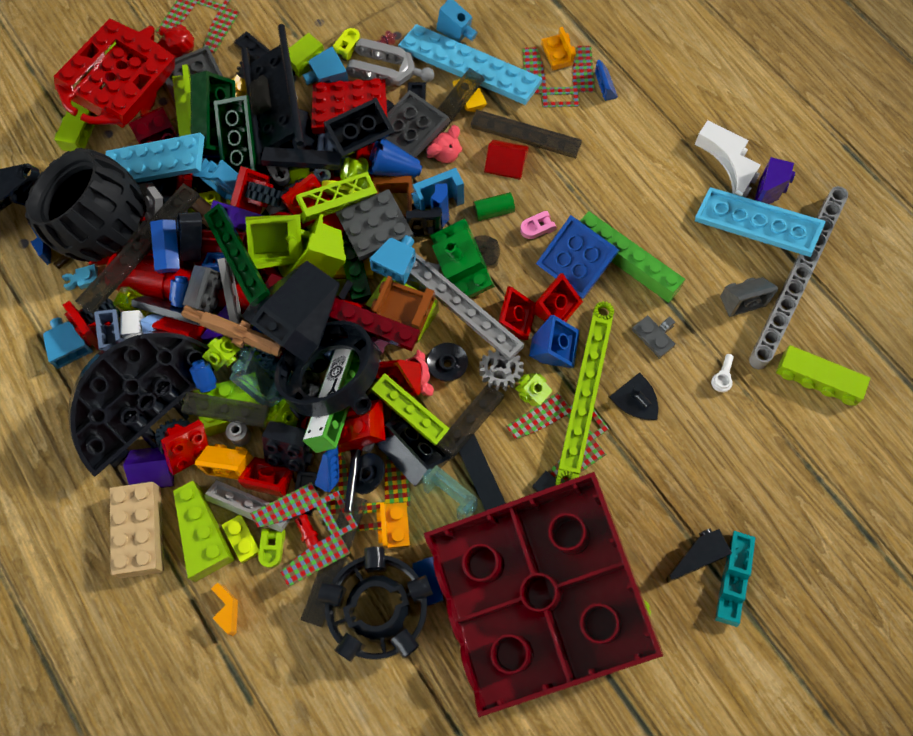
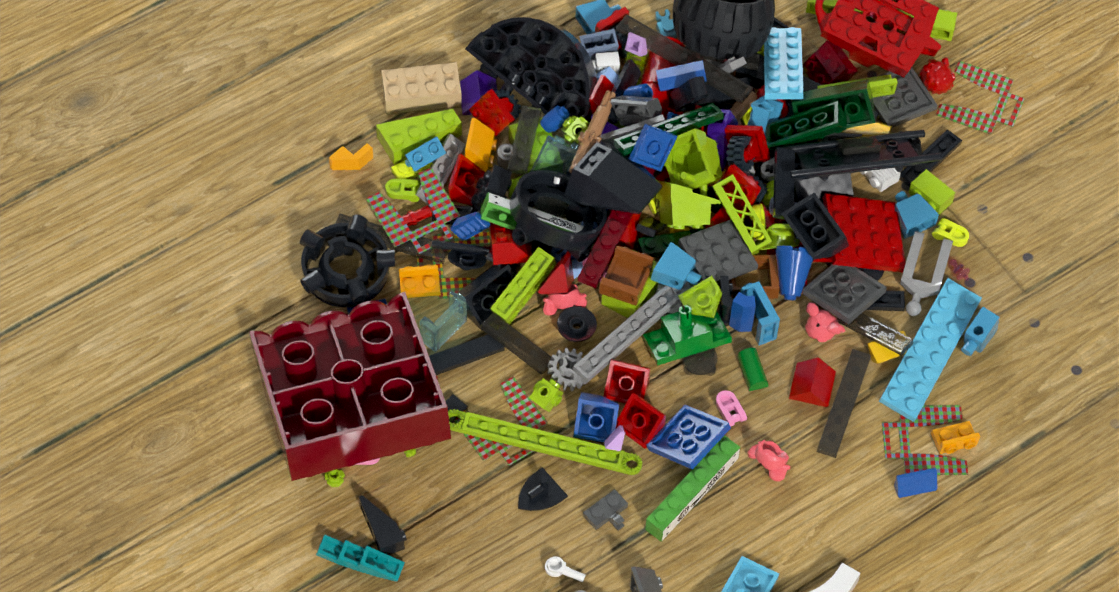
camera: 85 degrees right, 10 degrees down
none -> dark azure hinge [405,137,446,172]
none -> lavender slope [604,425,625,451]
none -> lavender slope [625,32,647,57]
none -> blue tile [628,124,678,171]
none -> lime plate [678,276,722,318]
none -> coral hair [748,440,790,481]

